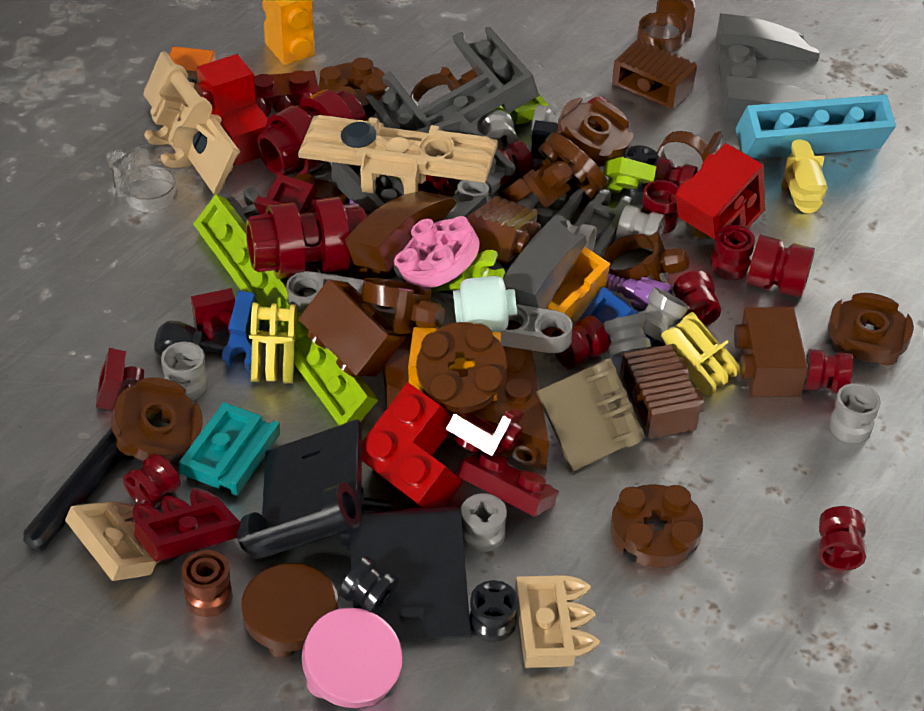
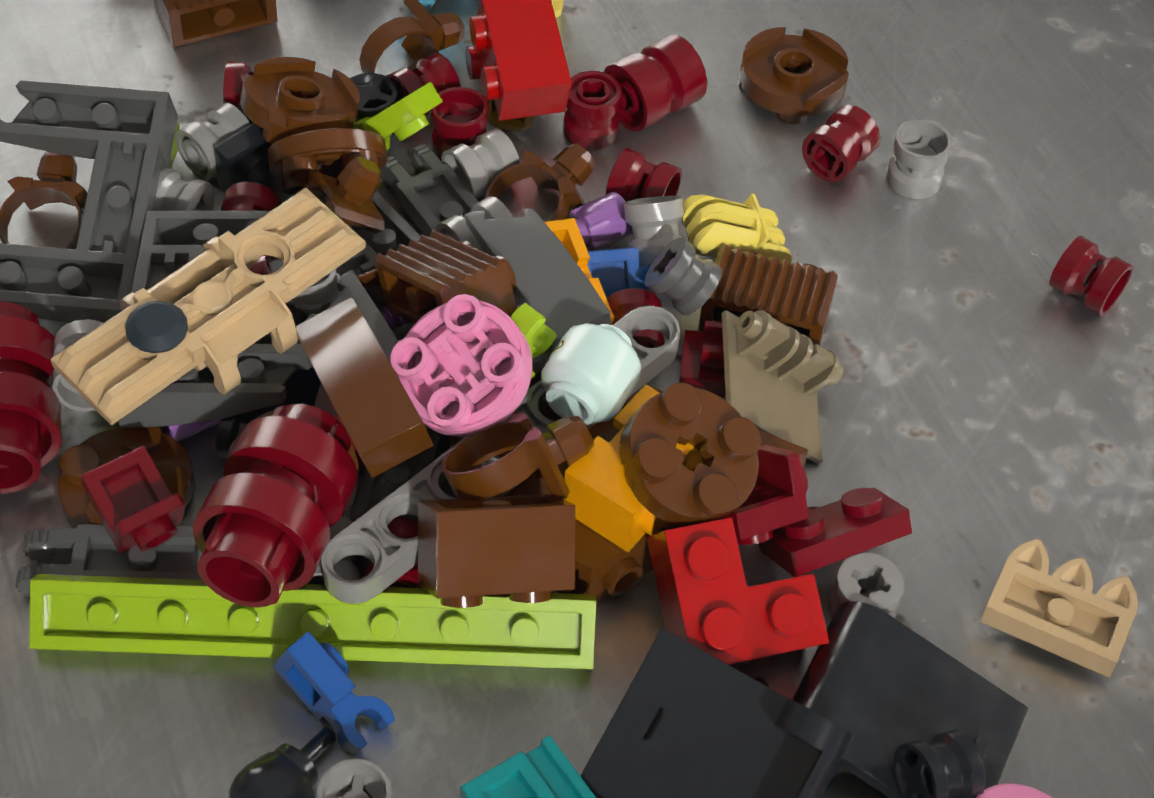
camera: 60 degrees left, 5 degrees up
dark red tile [191,288,236,341] -> none
light yellow arm [249,302,297,384] -> none
black wheel [469,580,519,642] -> none
reddish brown plate [610,484,703,568] -> none
reddish brown brick [734,307,808,397] -> none

